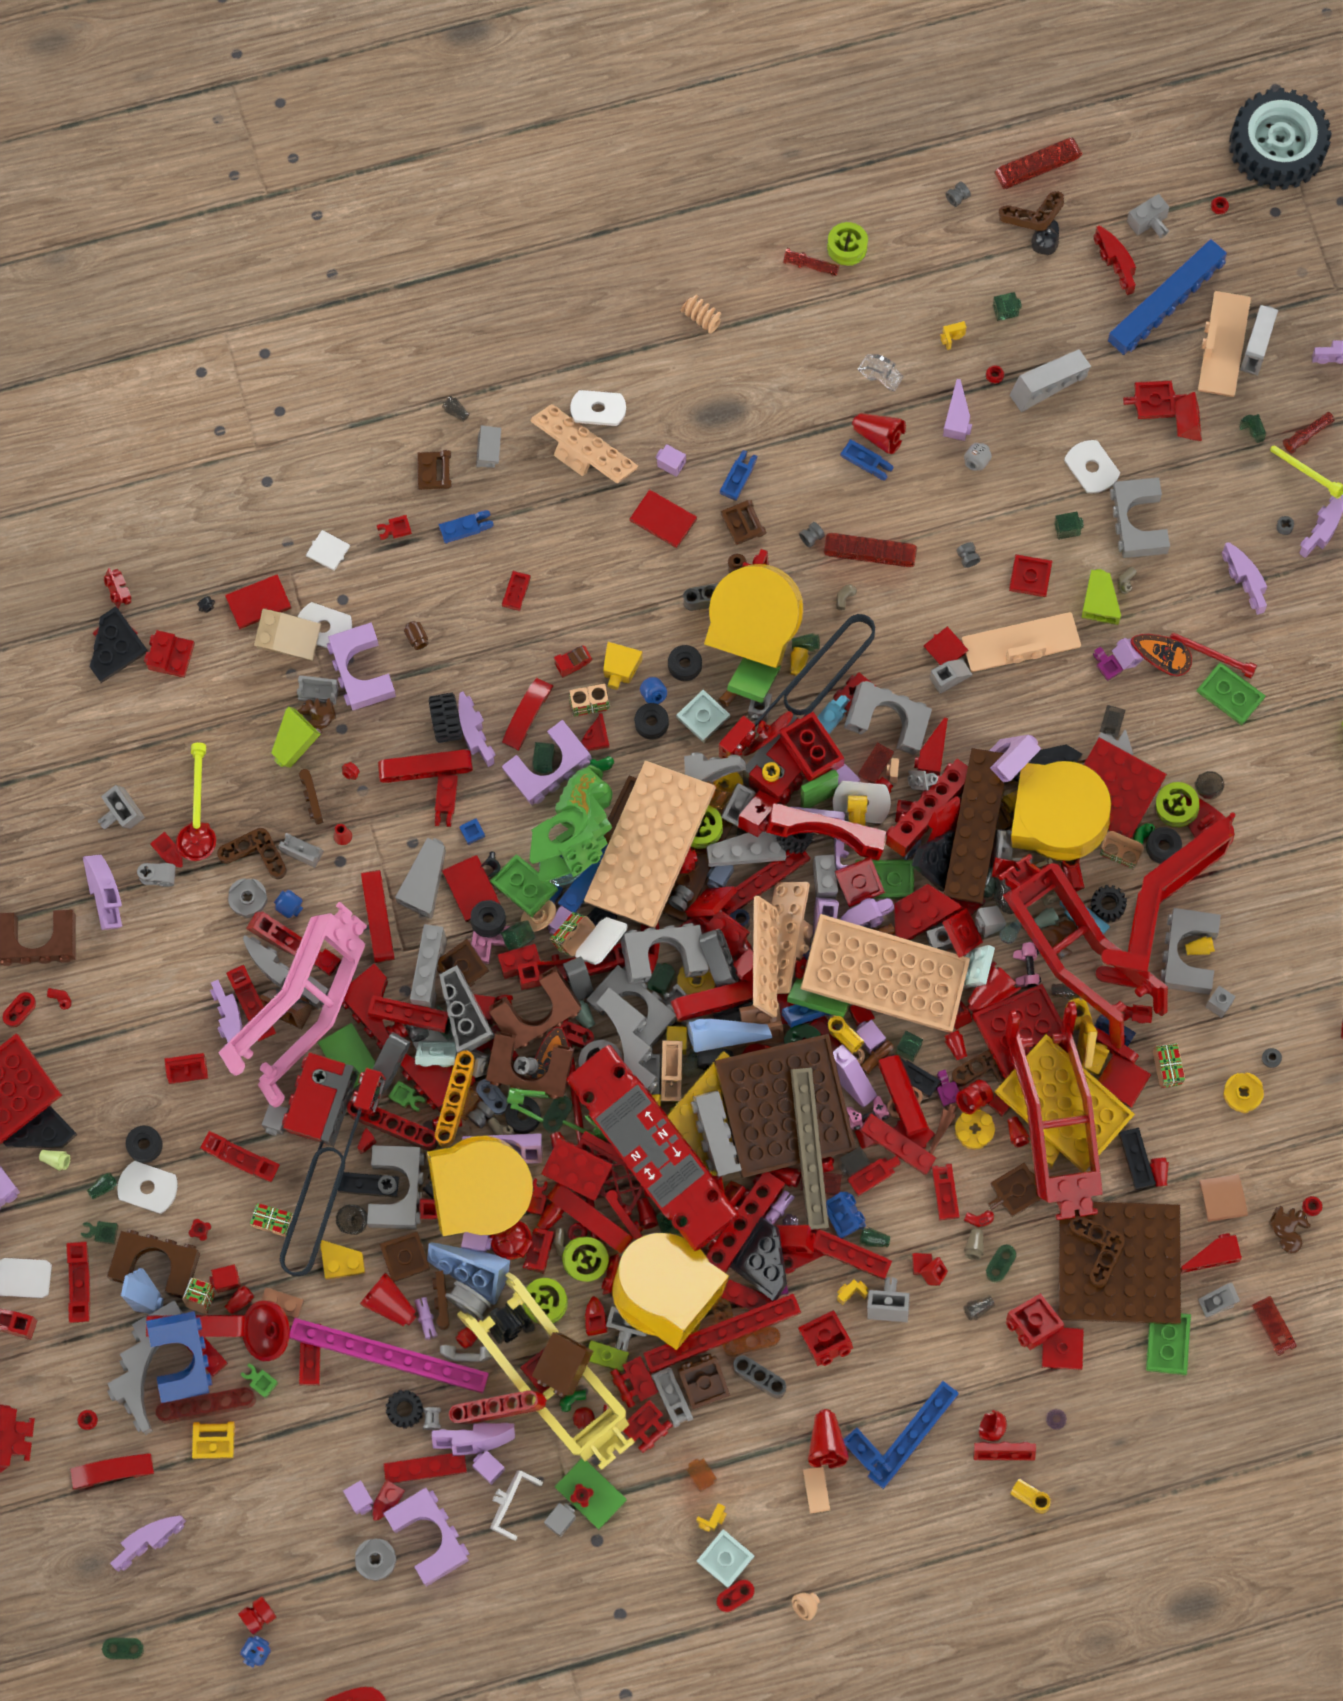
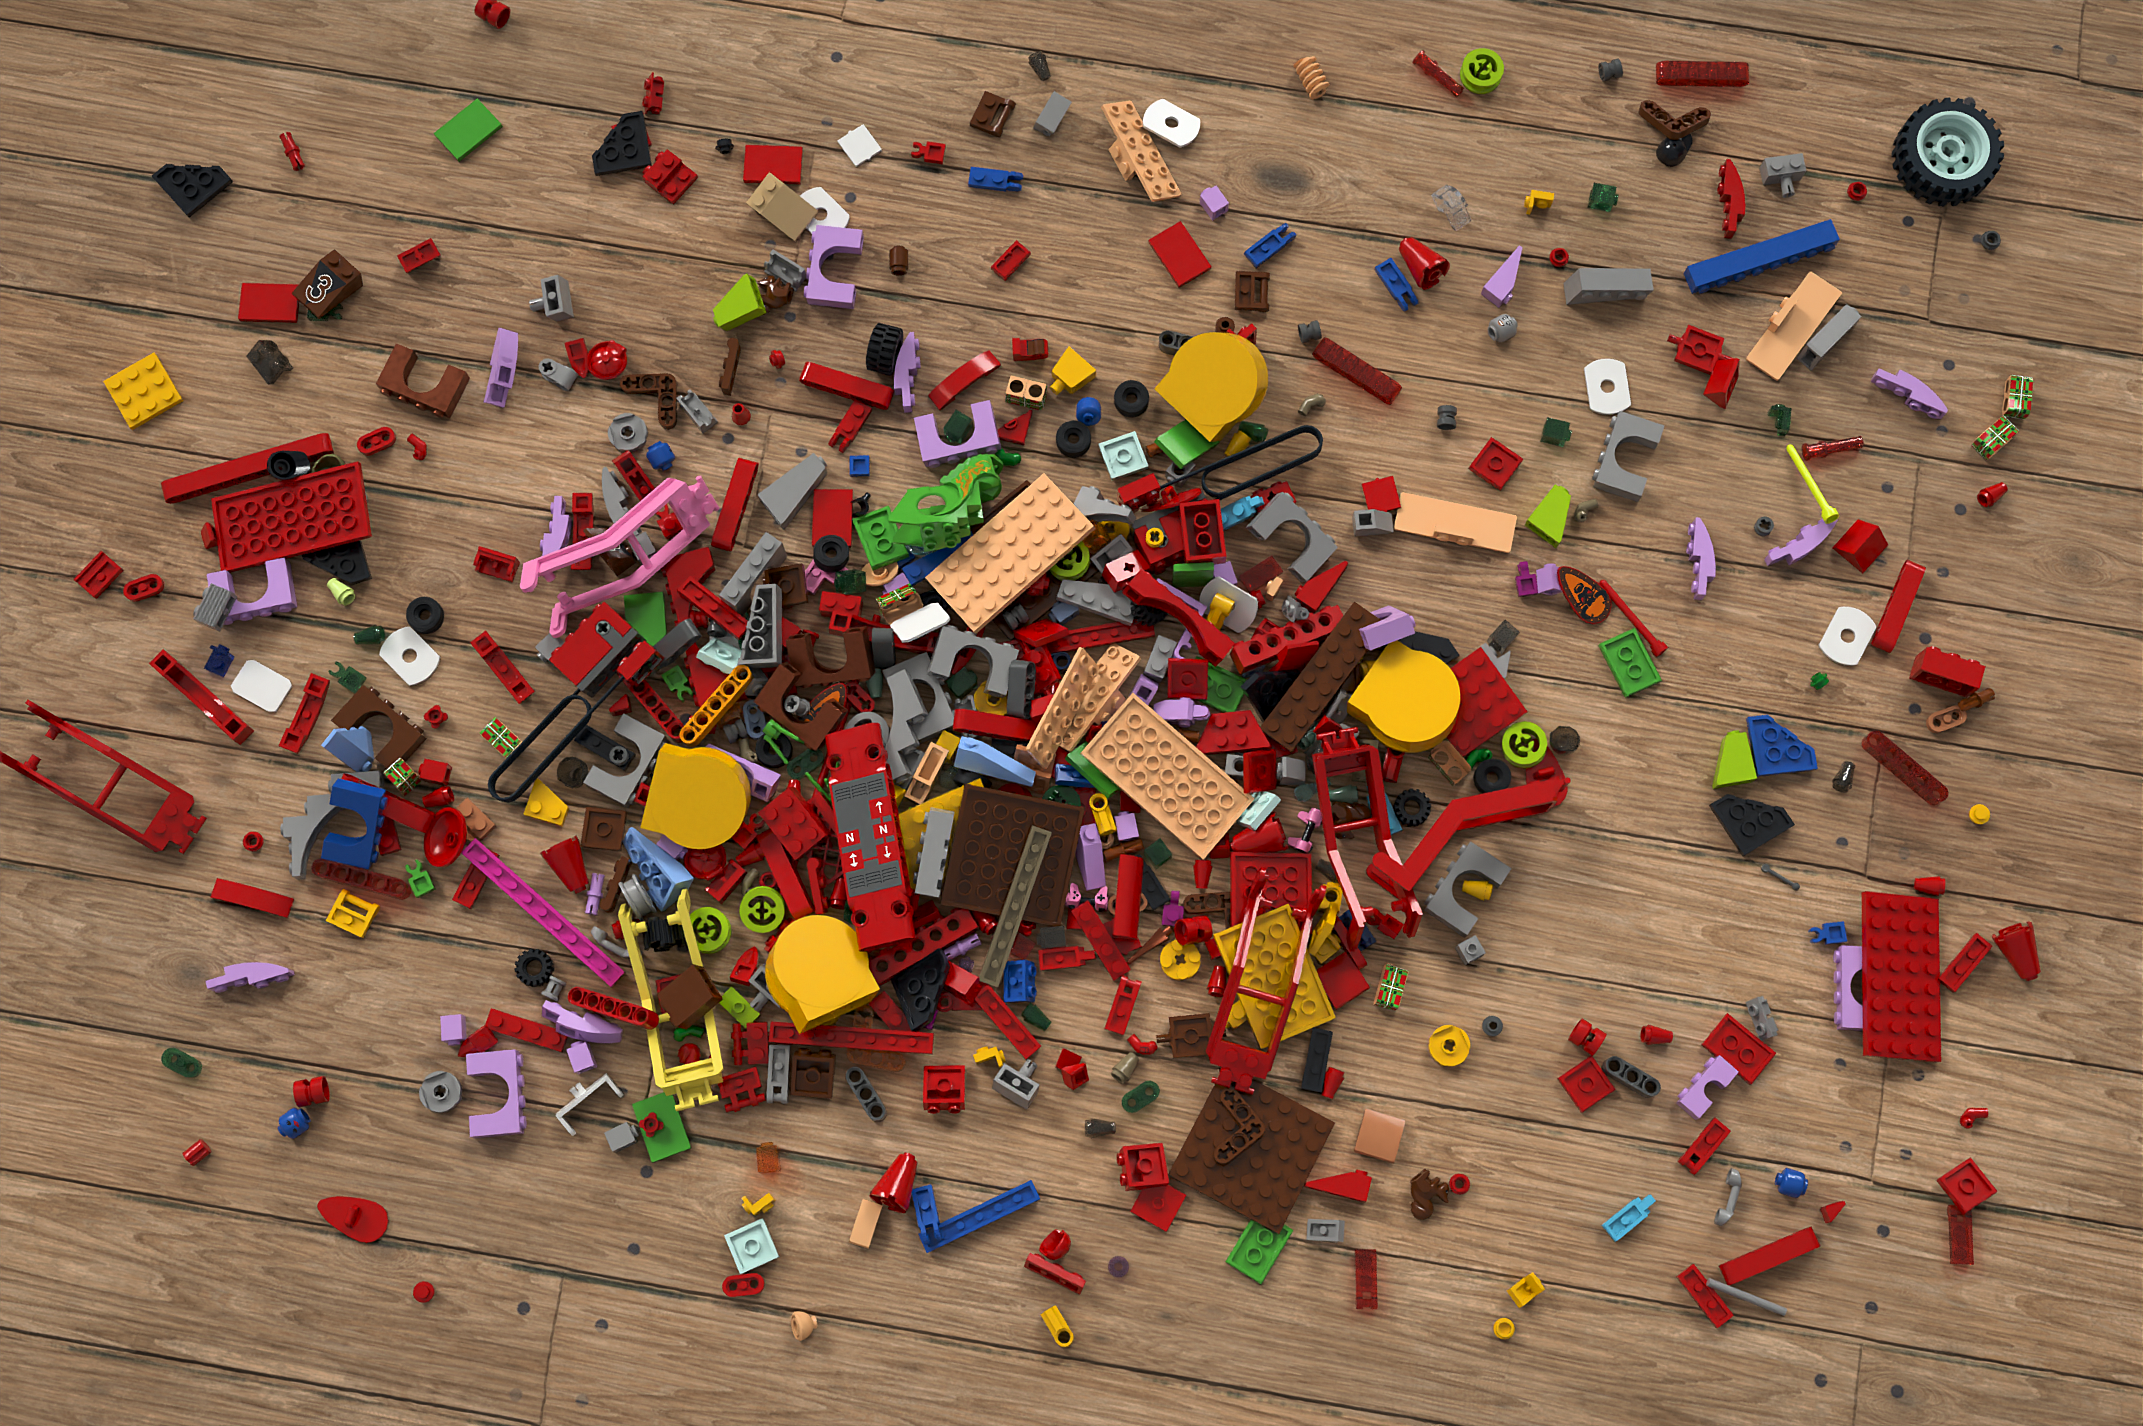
camera: 25 degrees right, 5 degrees up
neon yellow piece [191,743,206,829] -> none

